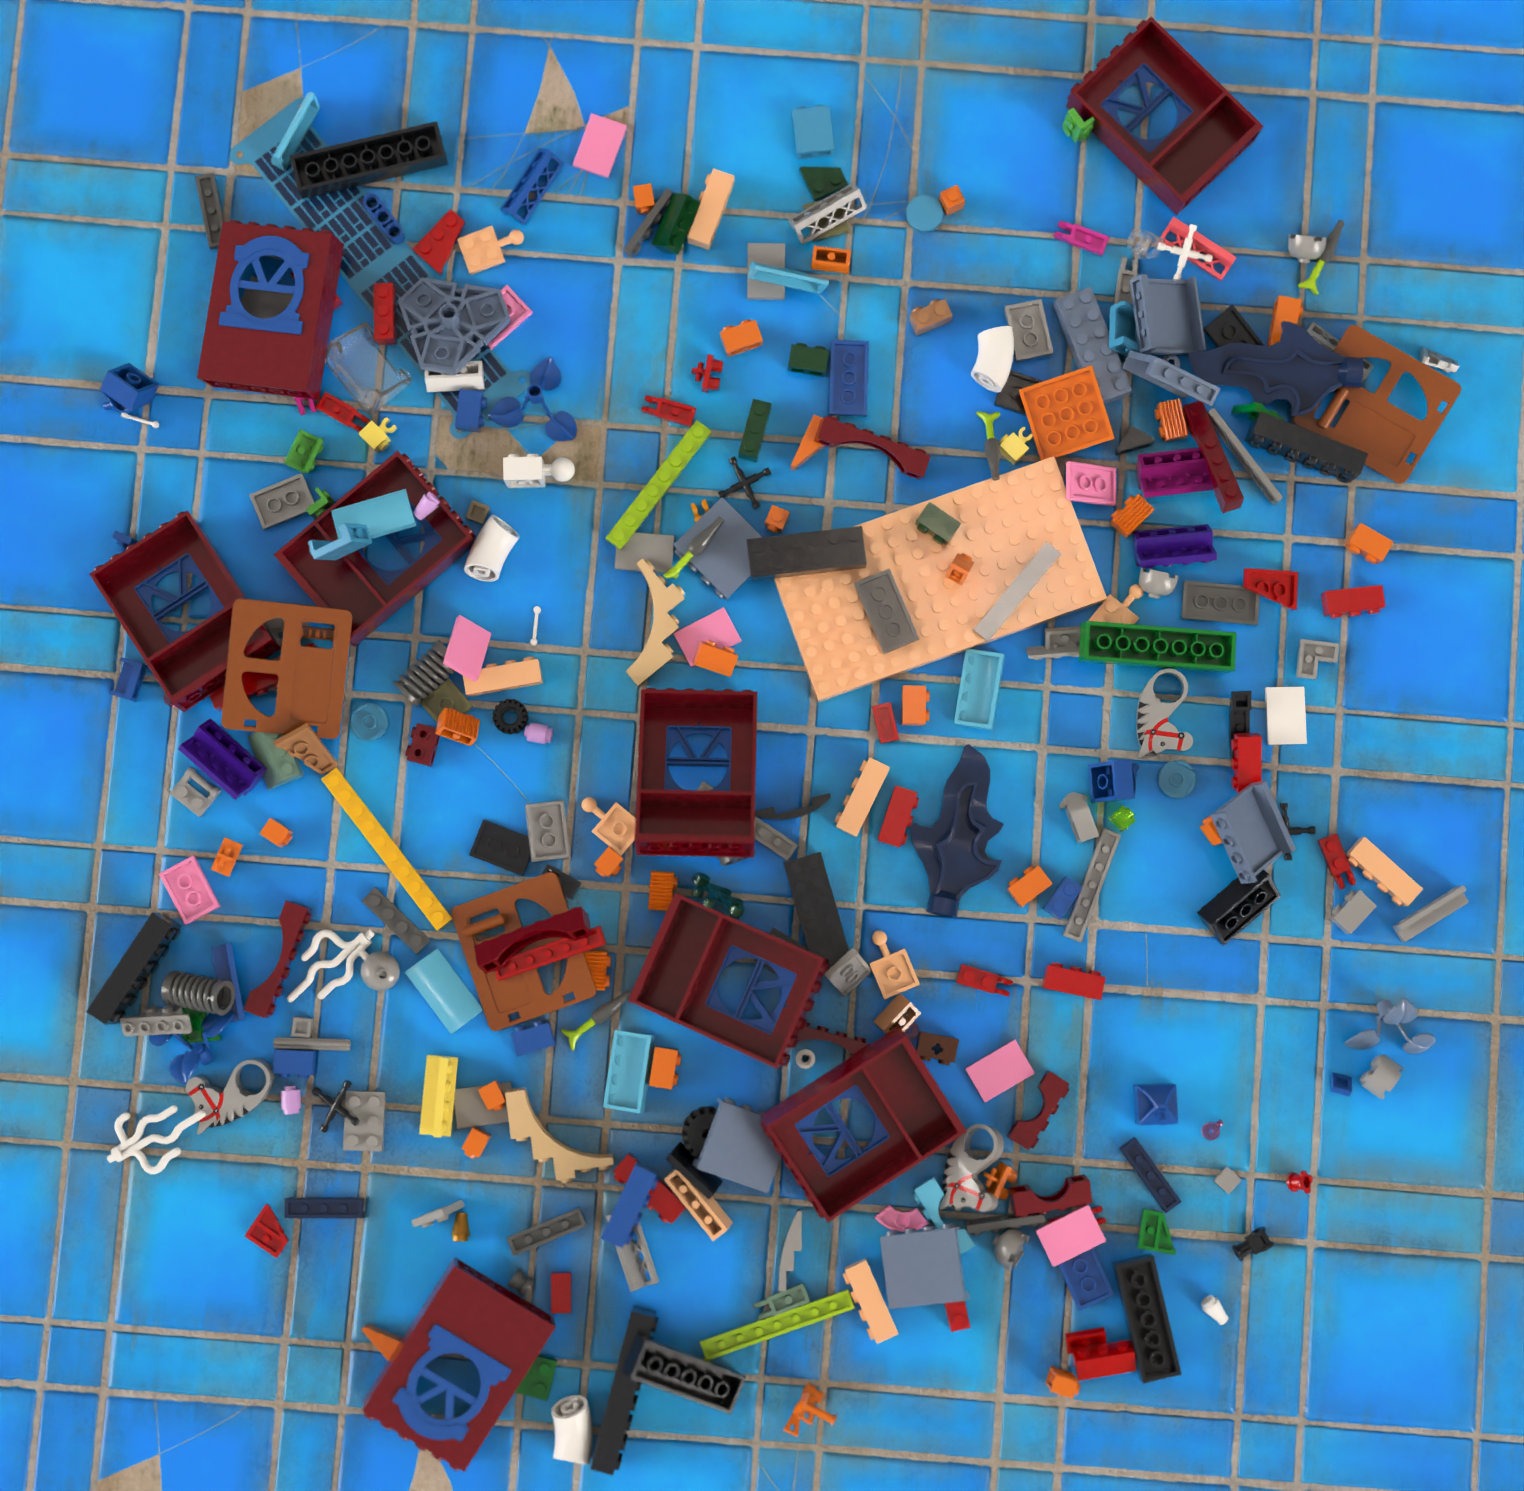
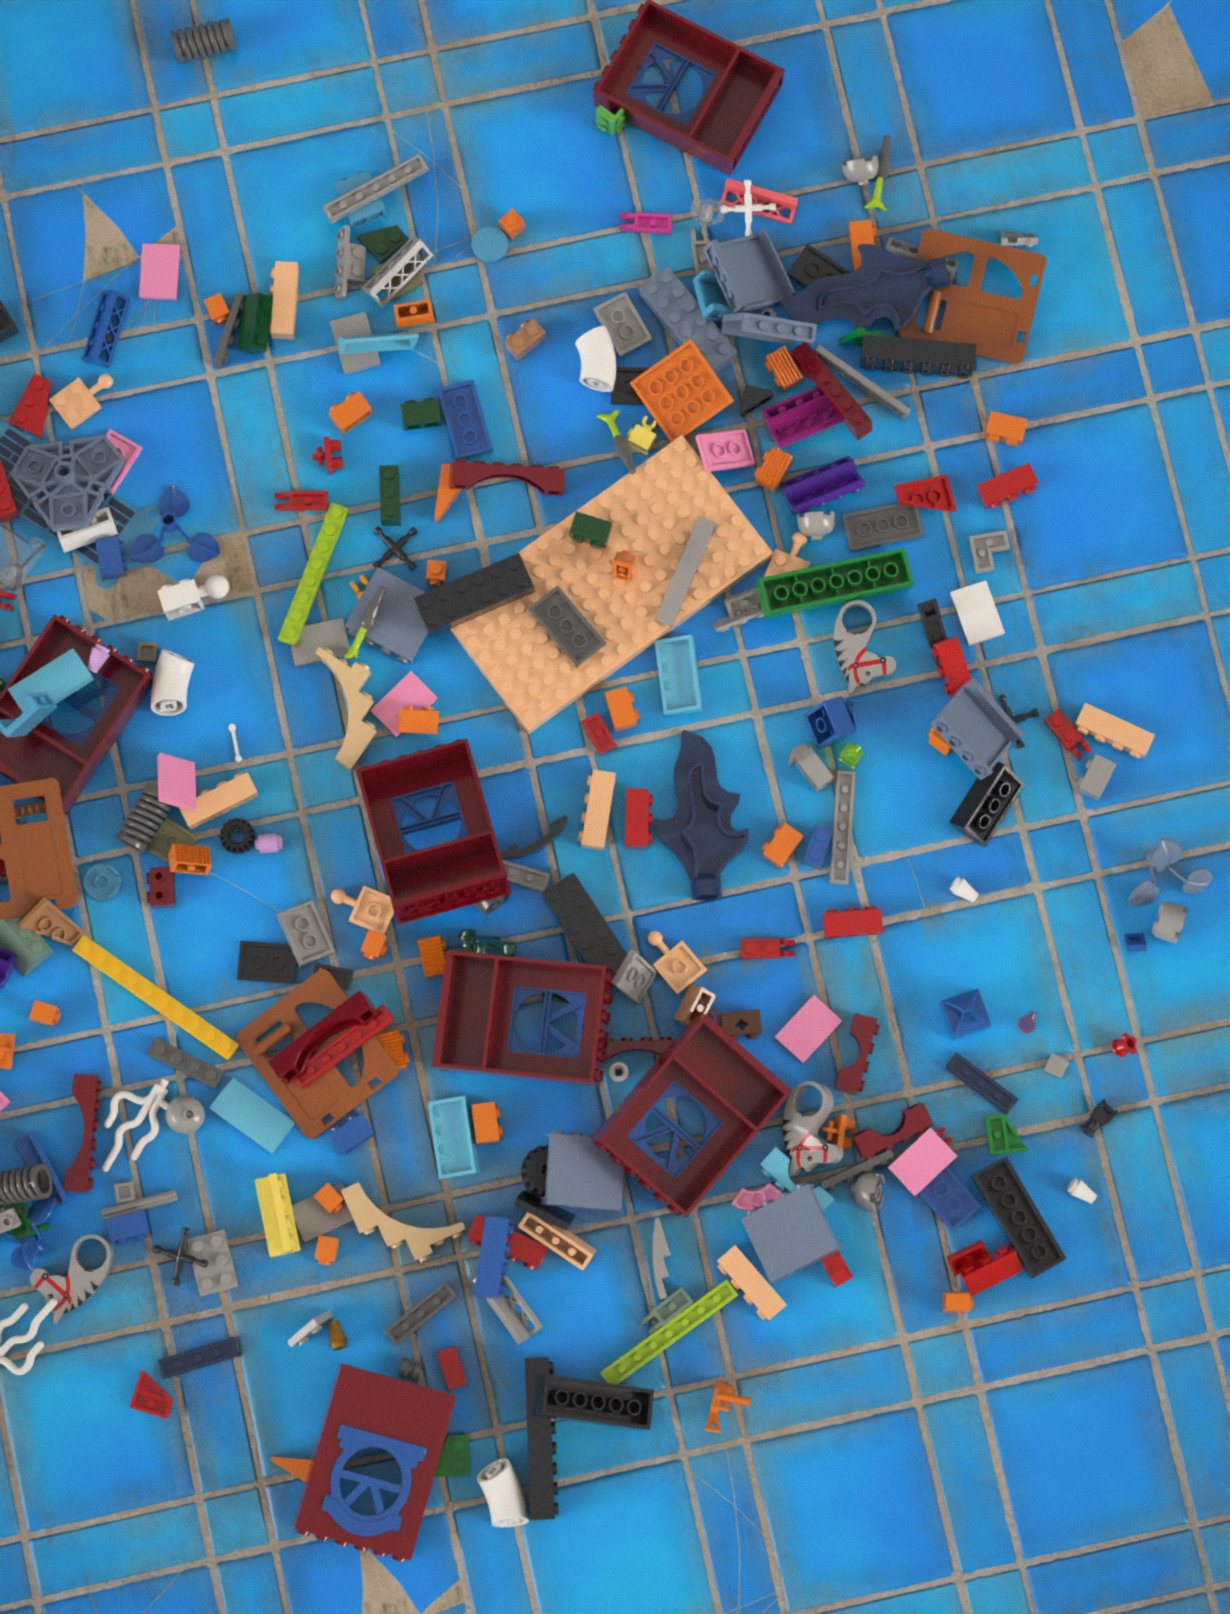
camera: 15 degrees left, 5 degrees down
lavender brick [280,1086,301,1114] -> none
light yellow brick [358,418,397,453] -> none
dark grey piece [561,989,631,1051] -> none
dark azure tile [1157,760,1197,798] -> none
light grey fence [1392,885,1469,942] -> none
none -> light grey tile [322,153,429,223]
none -> light grey bracket [334,225,366,301]
none -> white cone [949,877,979,903]

